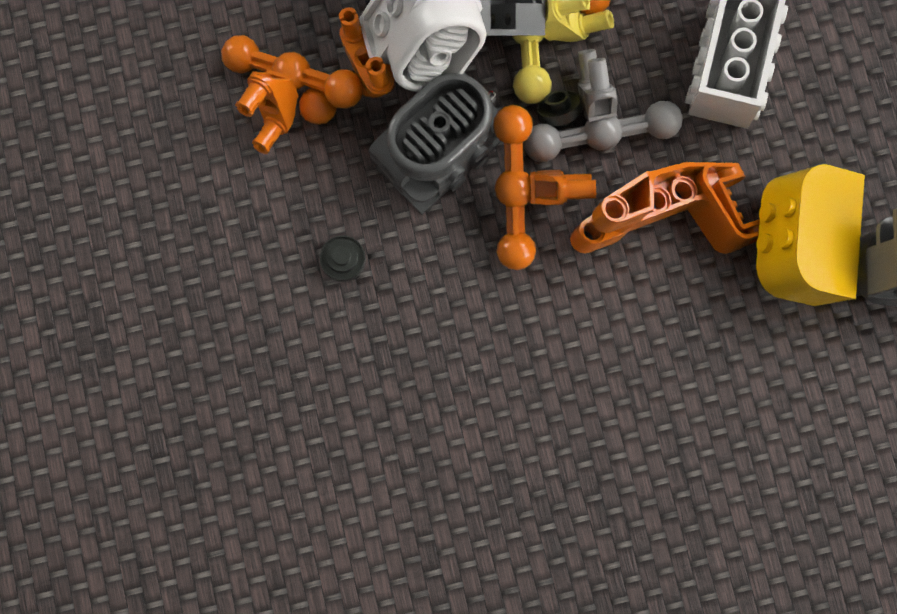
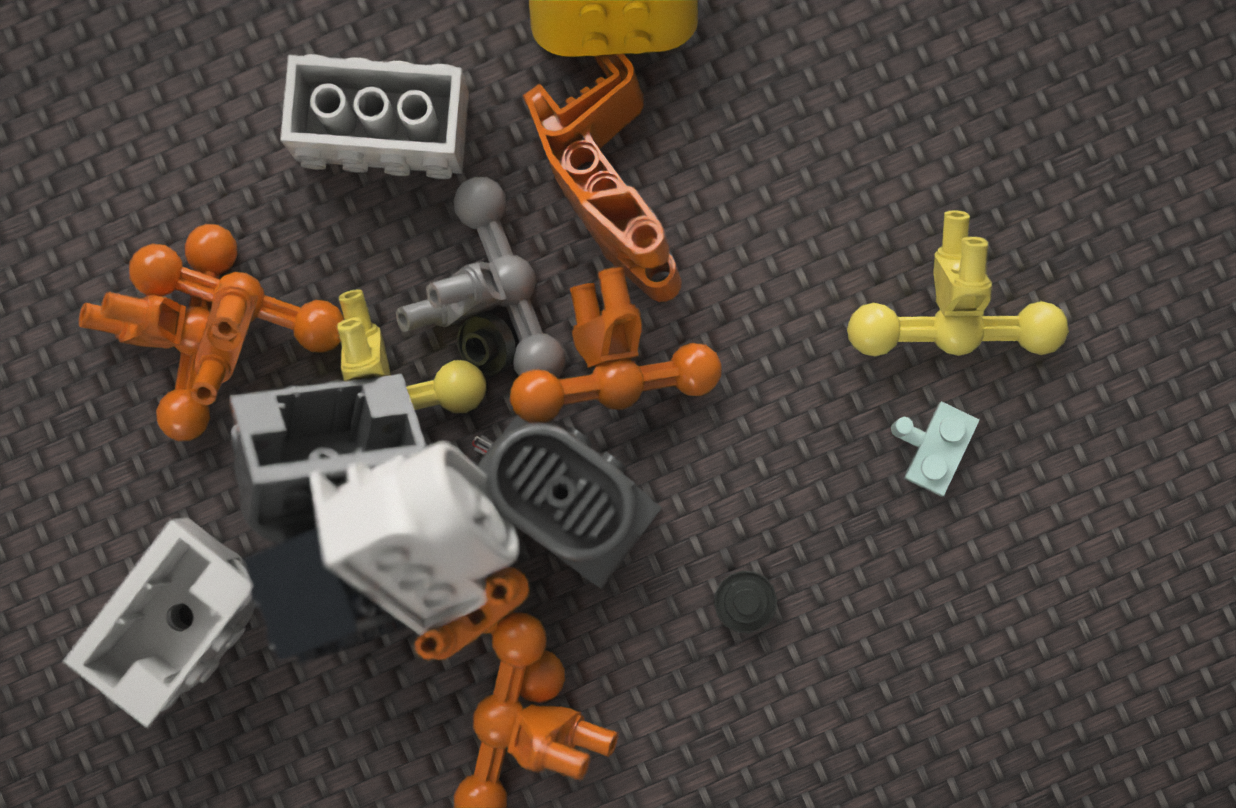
camera: 100 degrees left, 5 degrees up
none -> light yellow connector [847,211,1069,357]
none -> light aqua plate [891,401,979,497]

